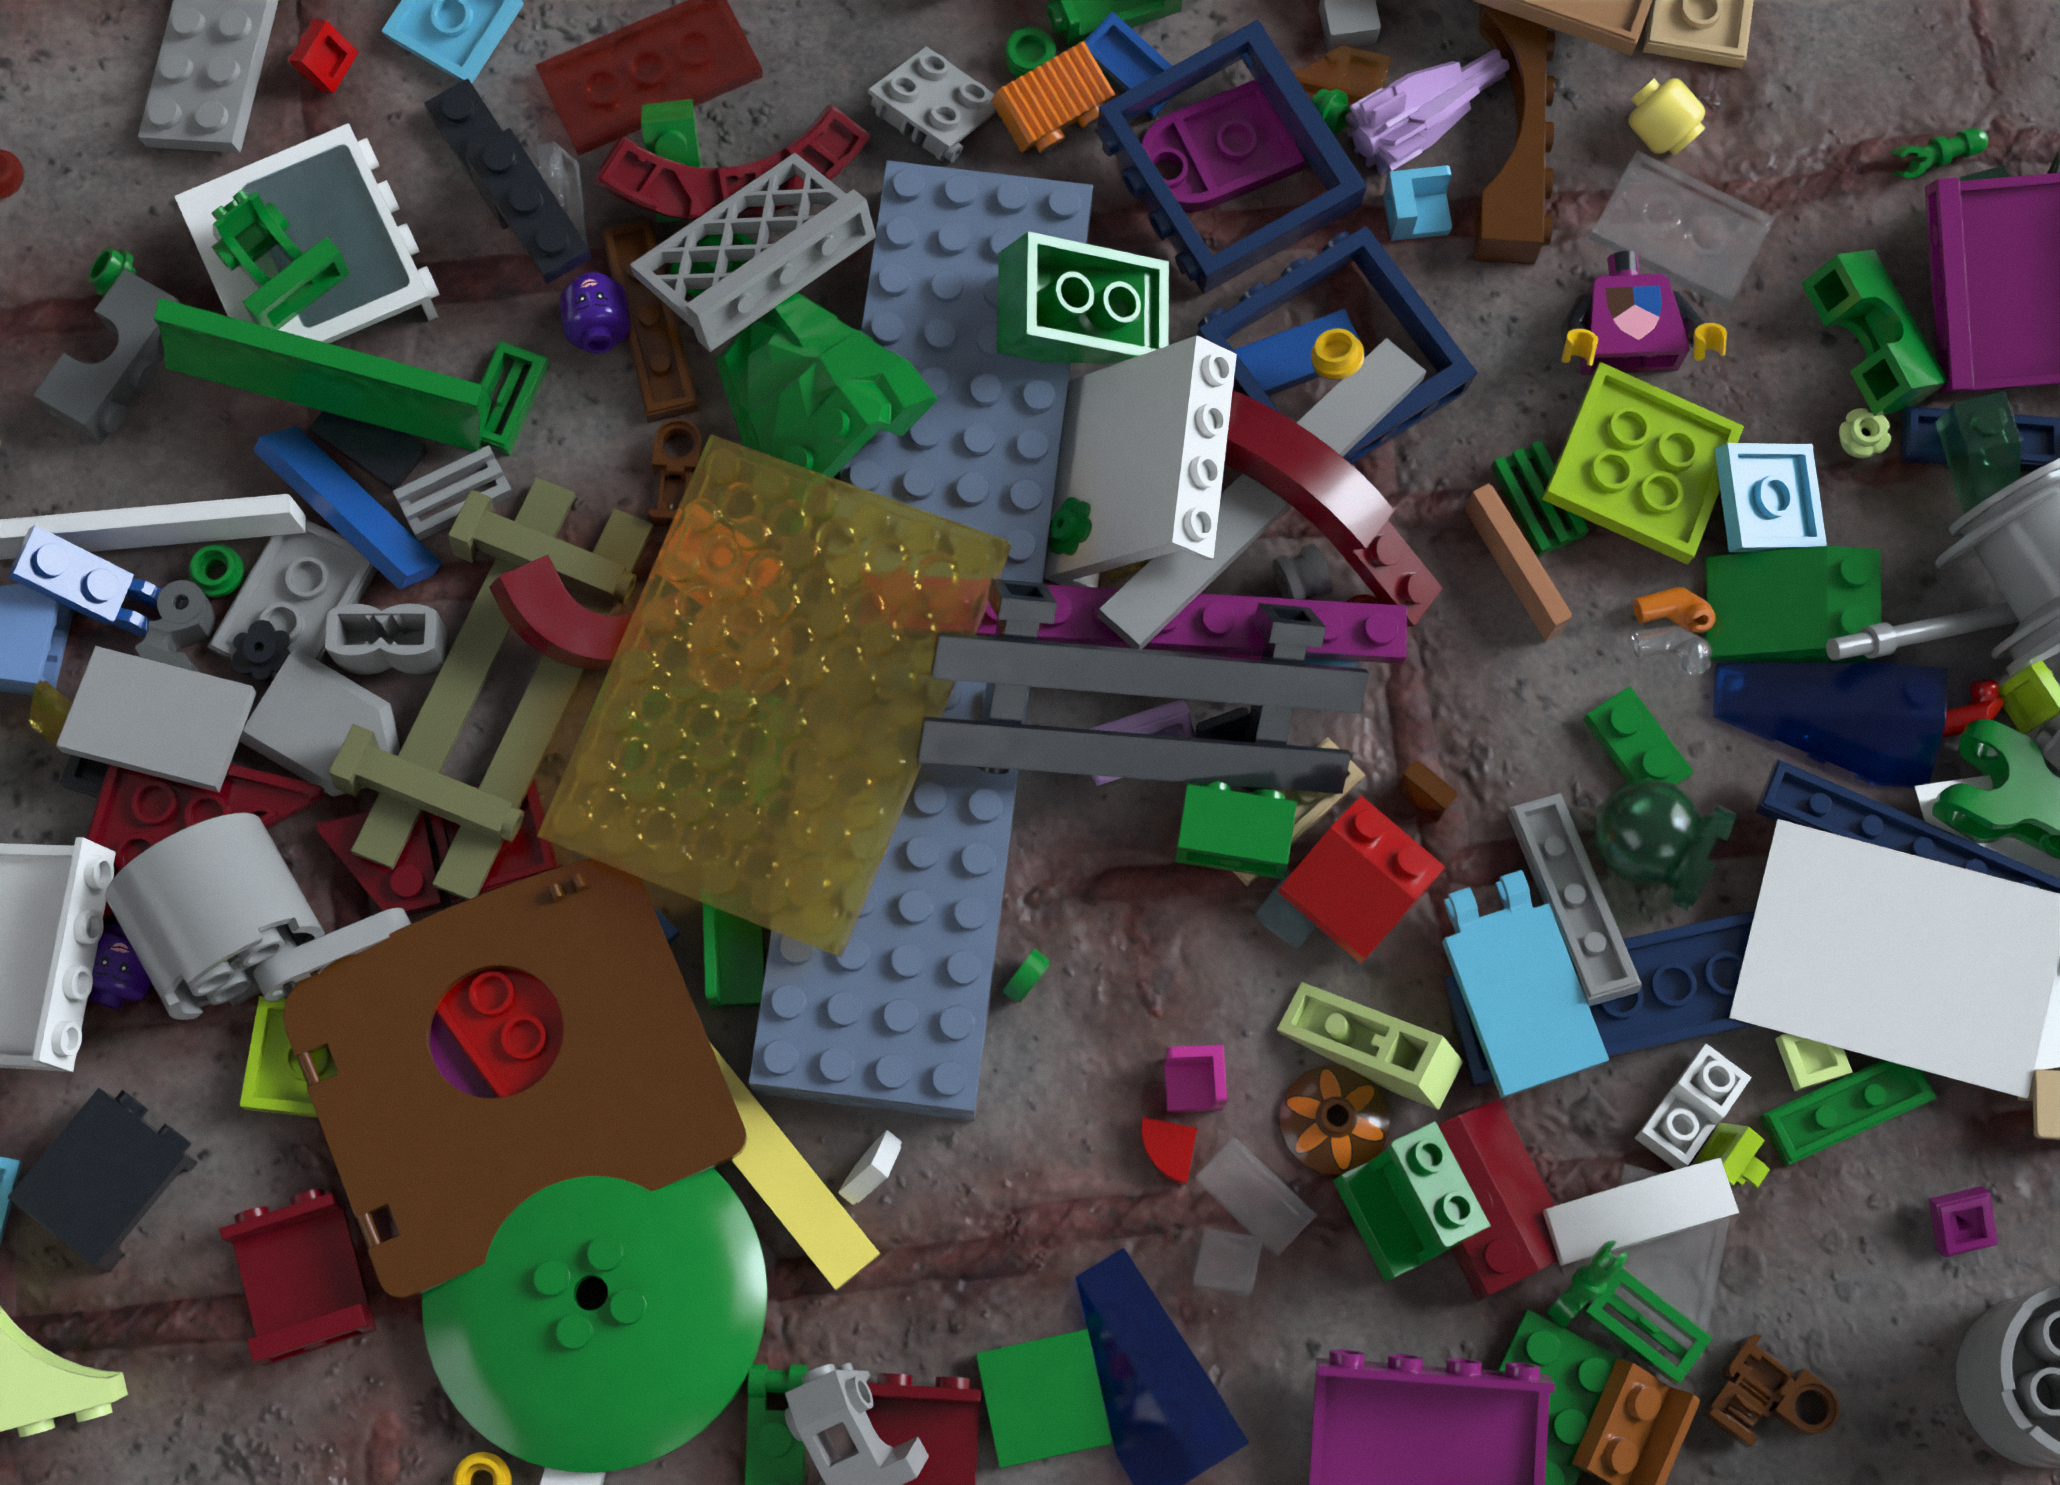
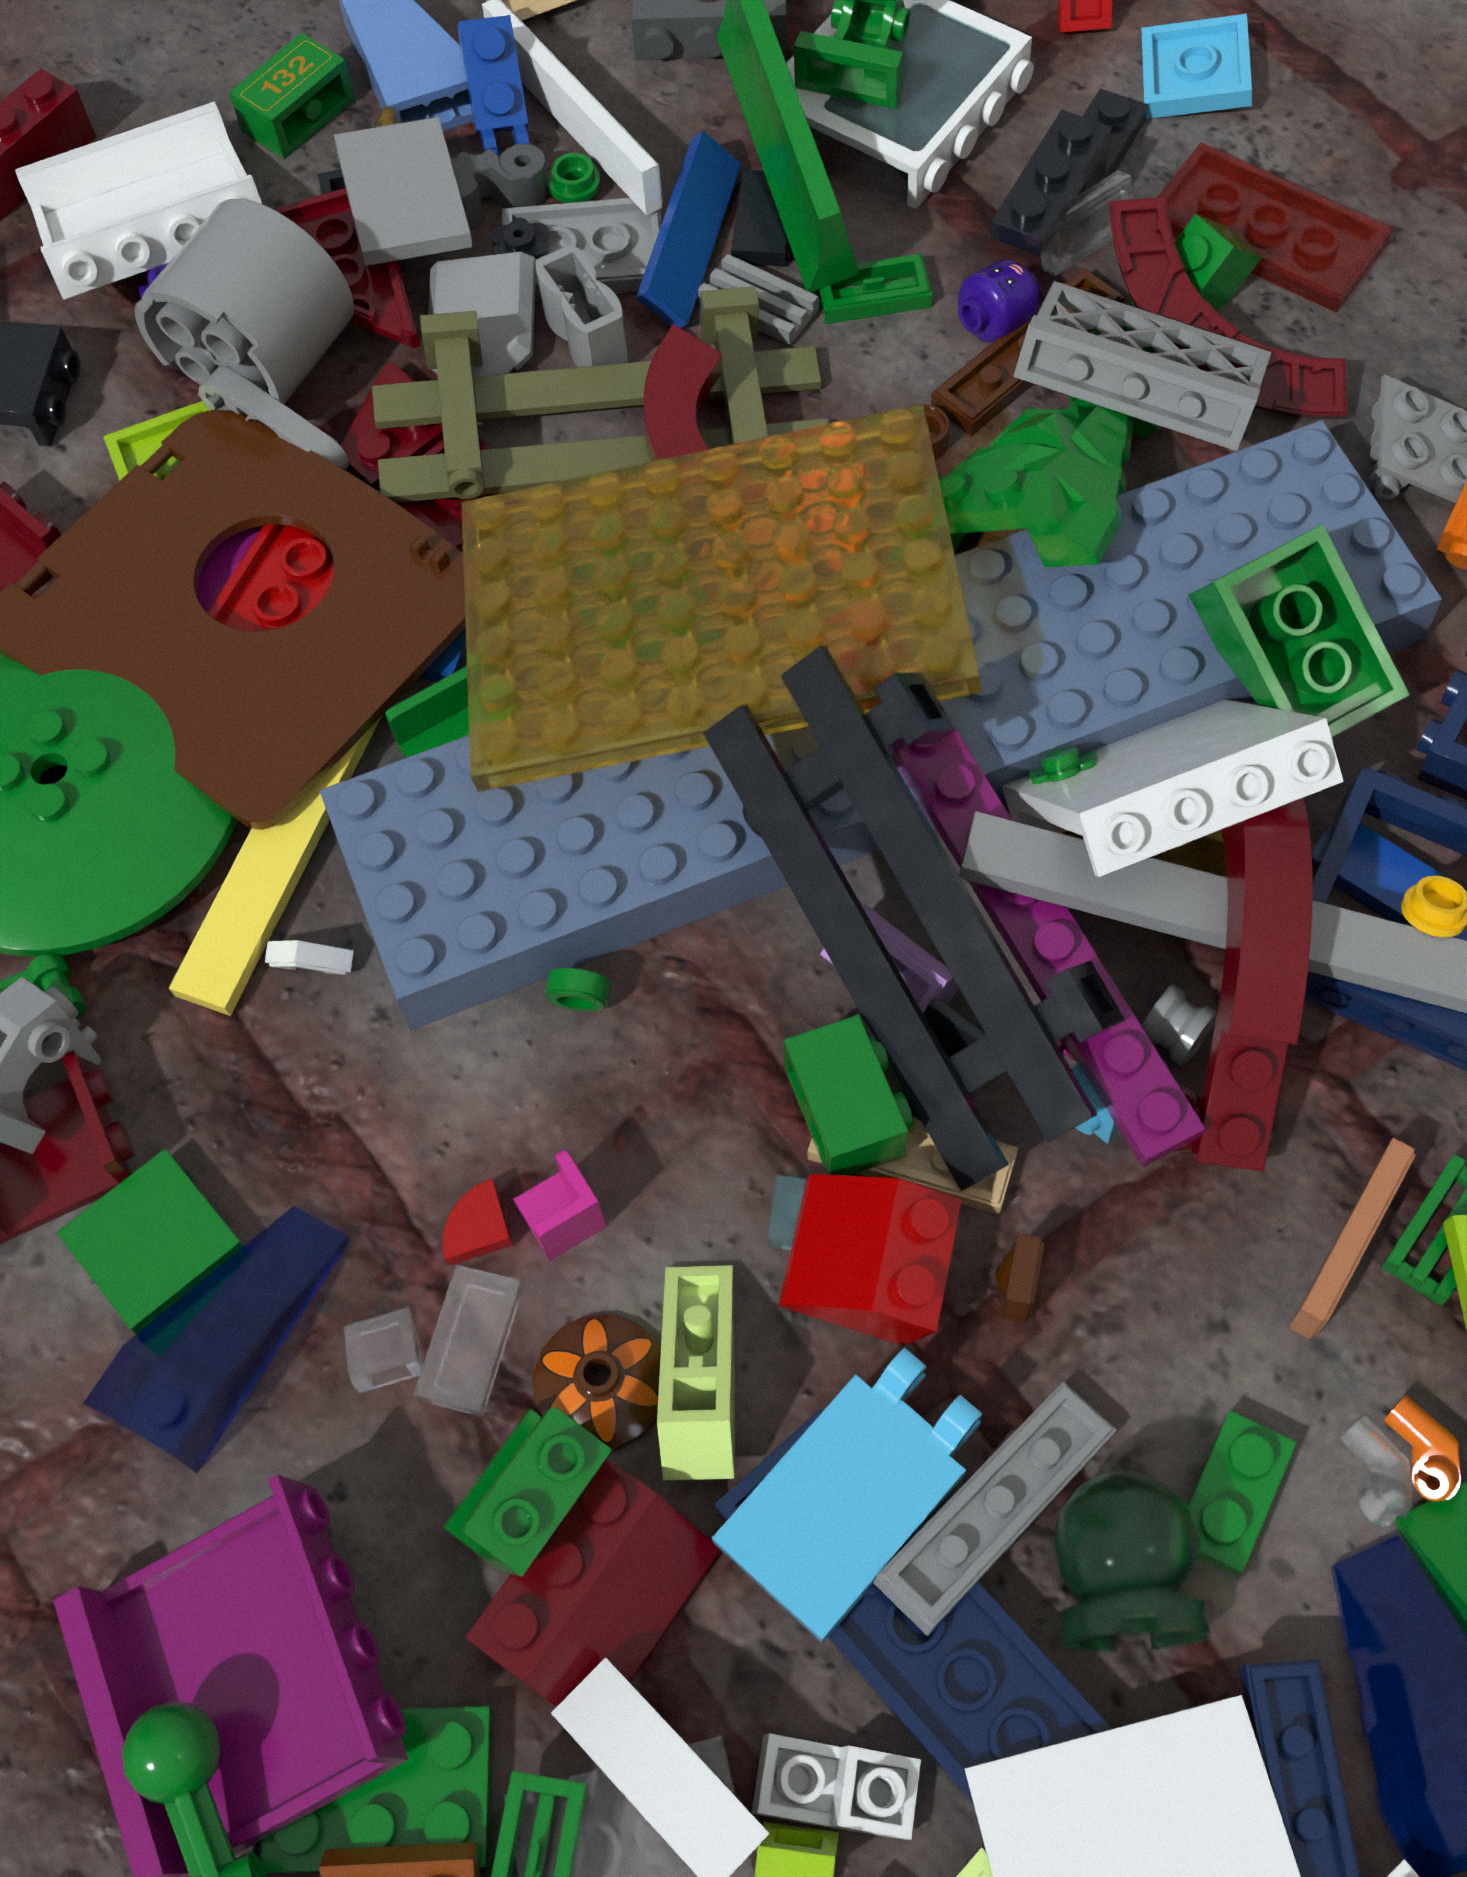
camera: 70 degrees right, 10 degrees down
green piece [1547,1240,1628,1329] -> none

